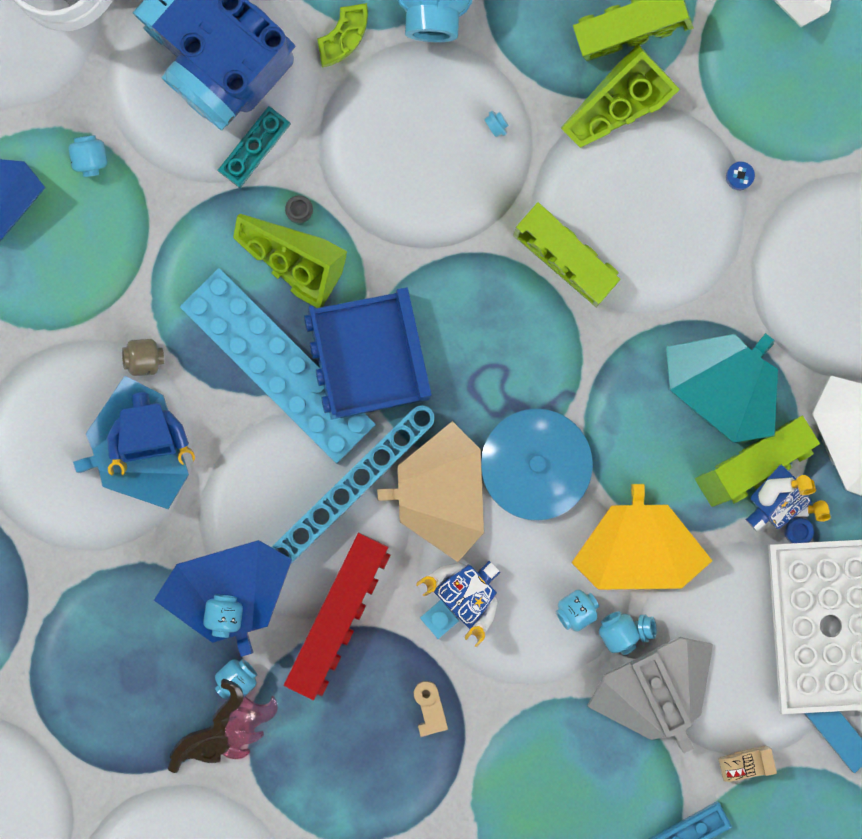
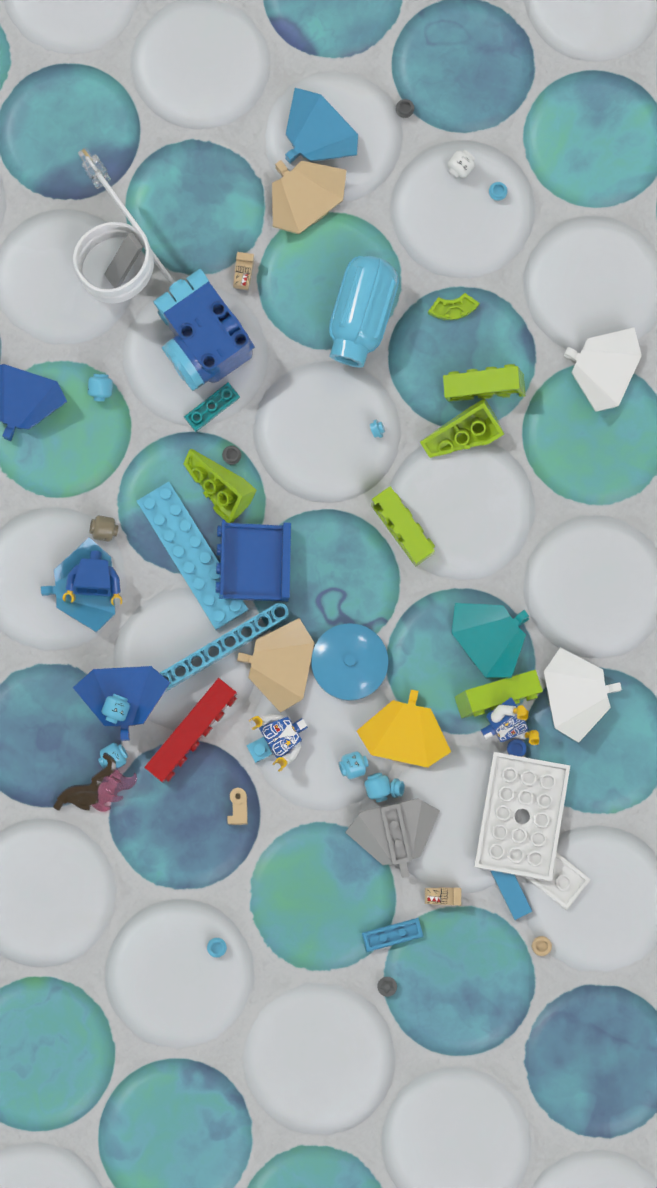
camera: 20 degrees right, 5 degrees down
lime tile [317,3,368,68] -> none
blue tile [726,161,755,191] -> none

